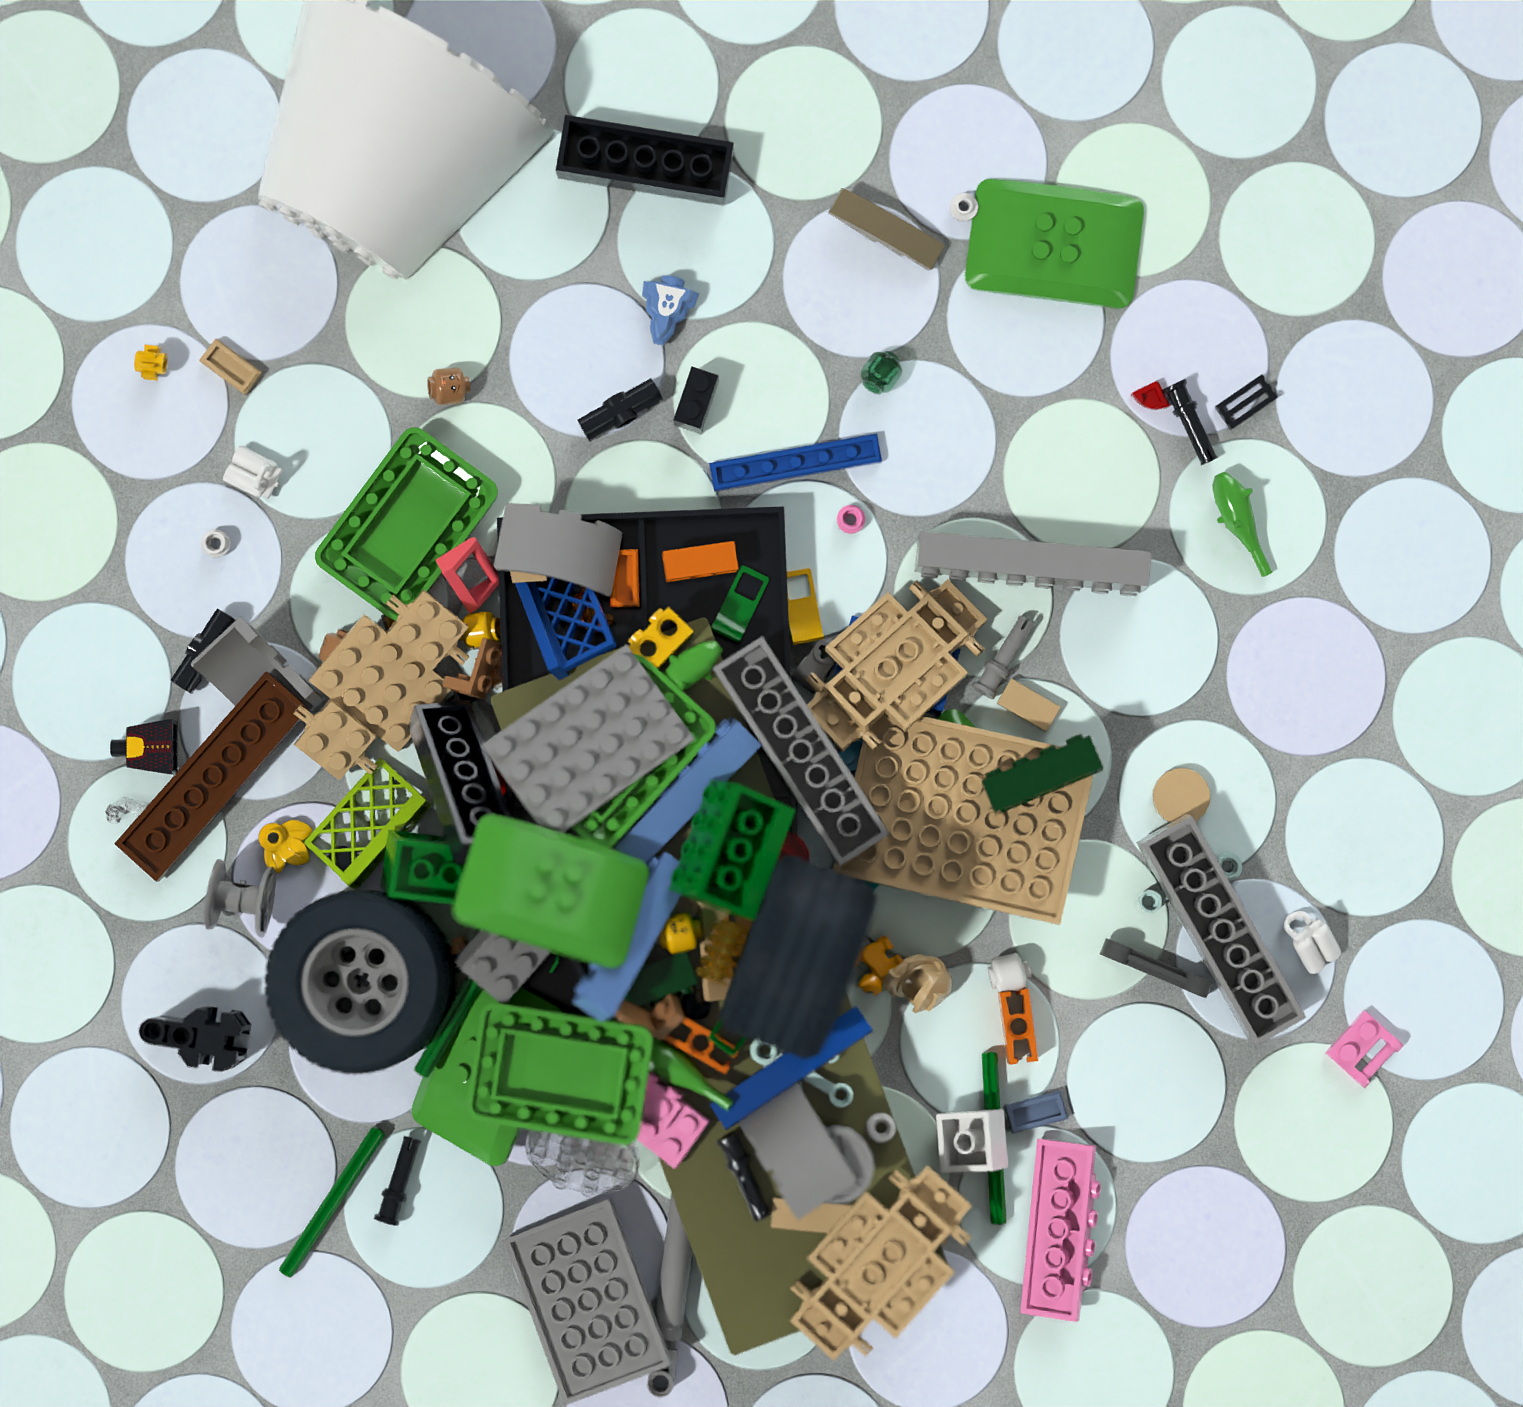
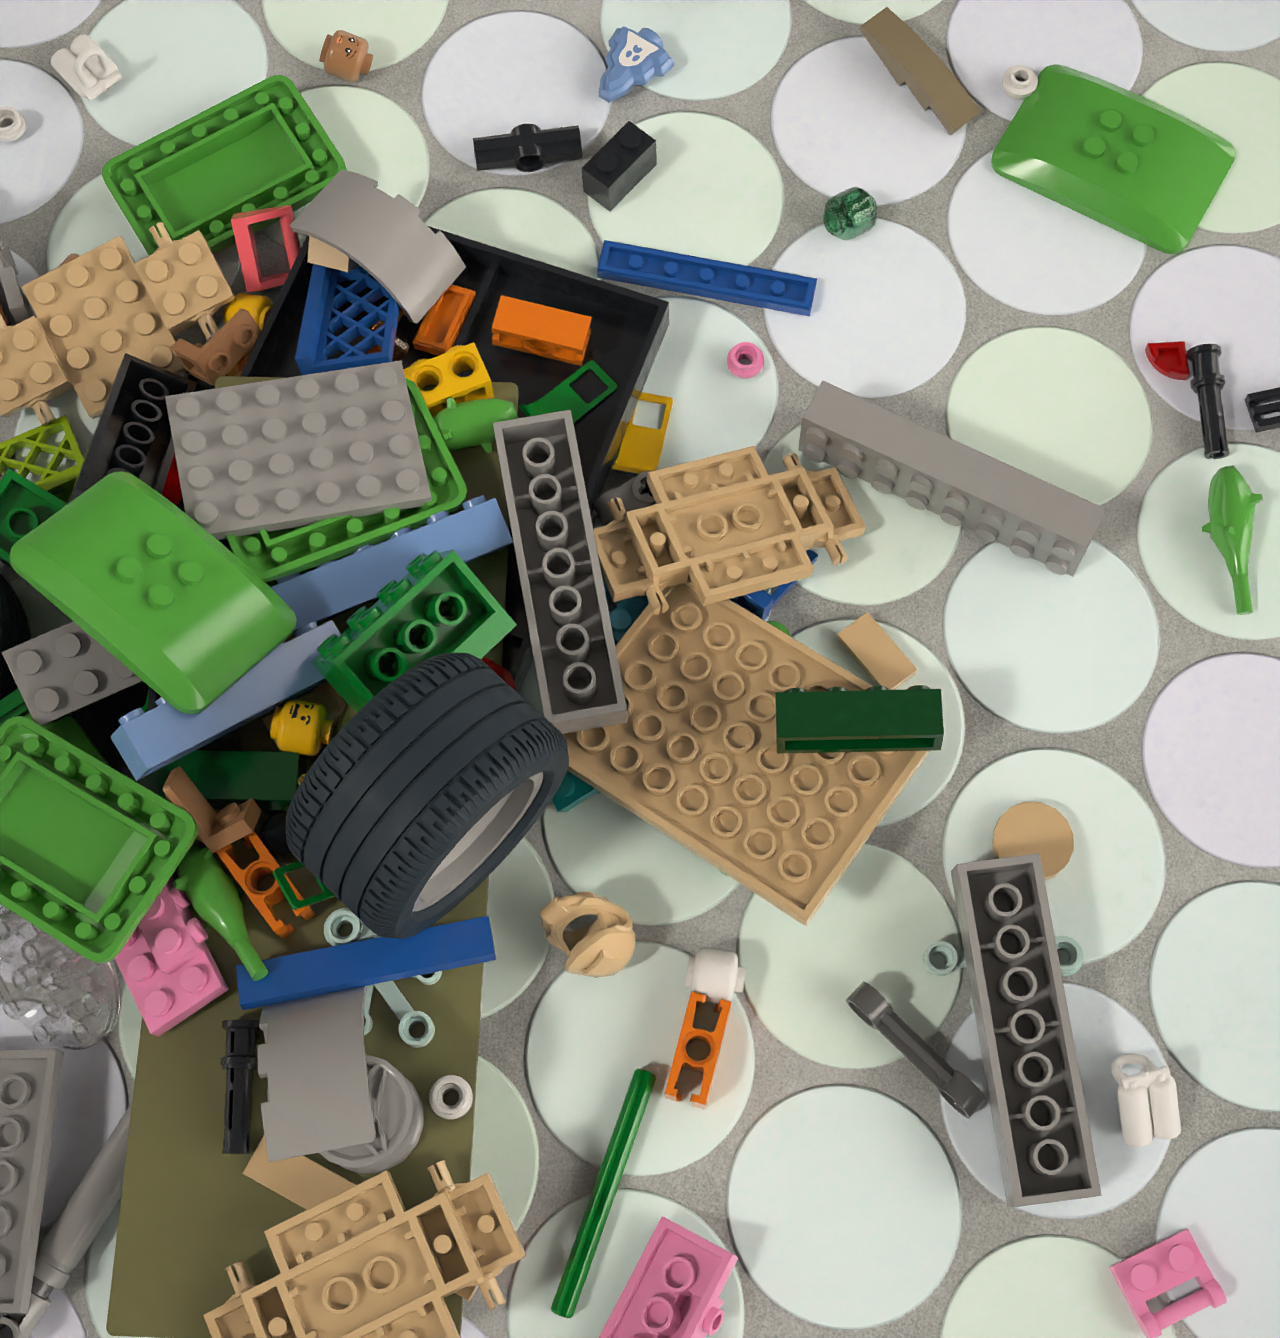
camera: 25 degrees right, 15 degrees down
light orange animal [856,935,903,996] -> none
white brick [936,1109,1008,1173] -> none
light grey pin [972,616,1035,699] -> none
sand blue tile [1004,1090,1068,1134] -> none

